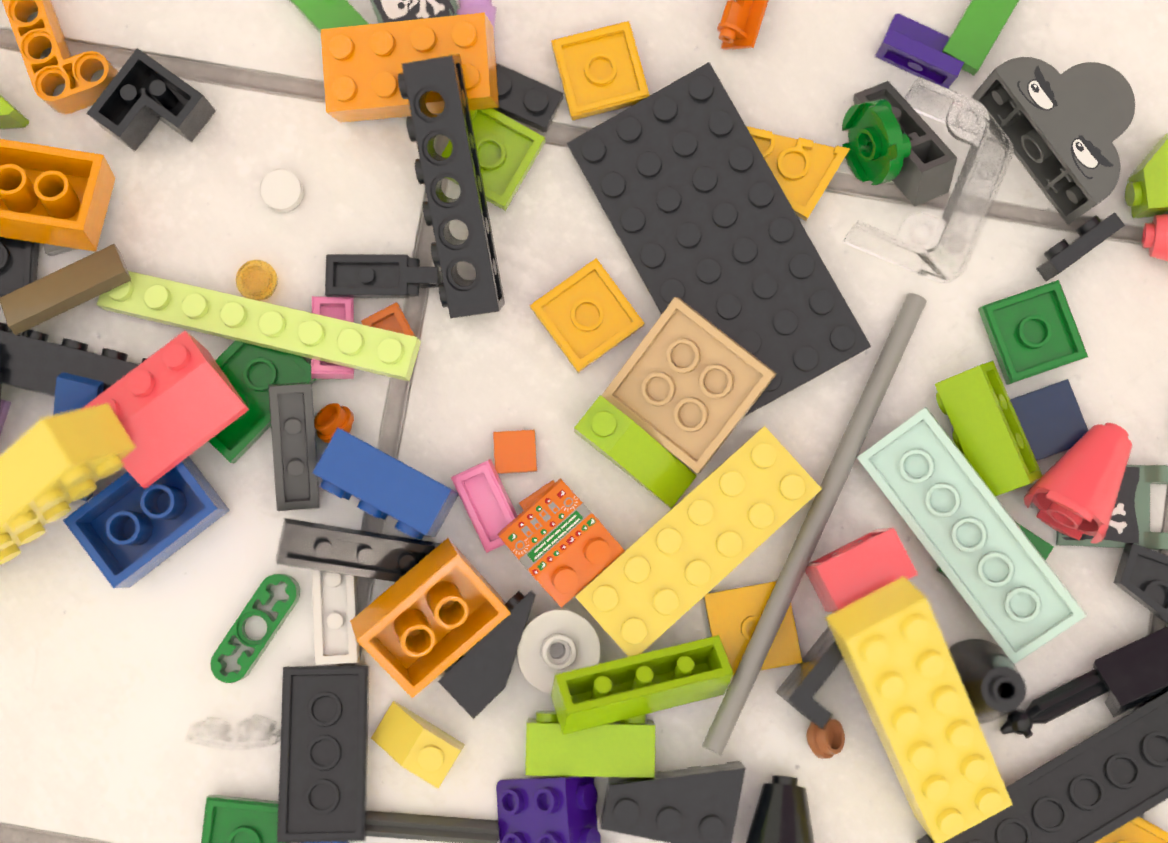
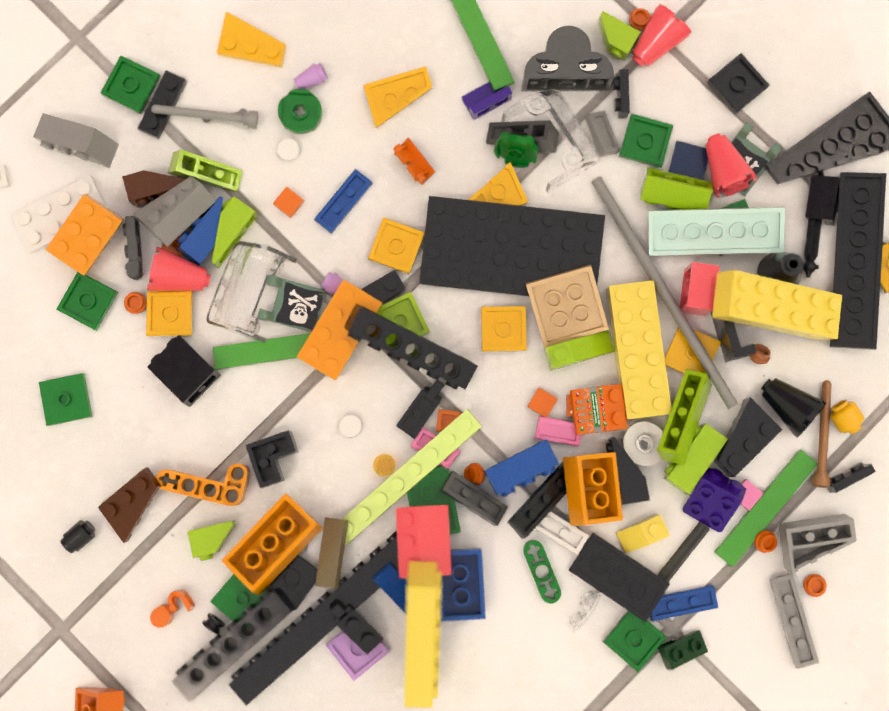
camera: 55 degrees left, 0 degrees up
none -> light grey tile [585,111,620,157]

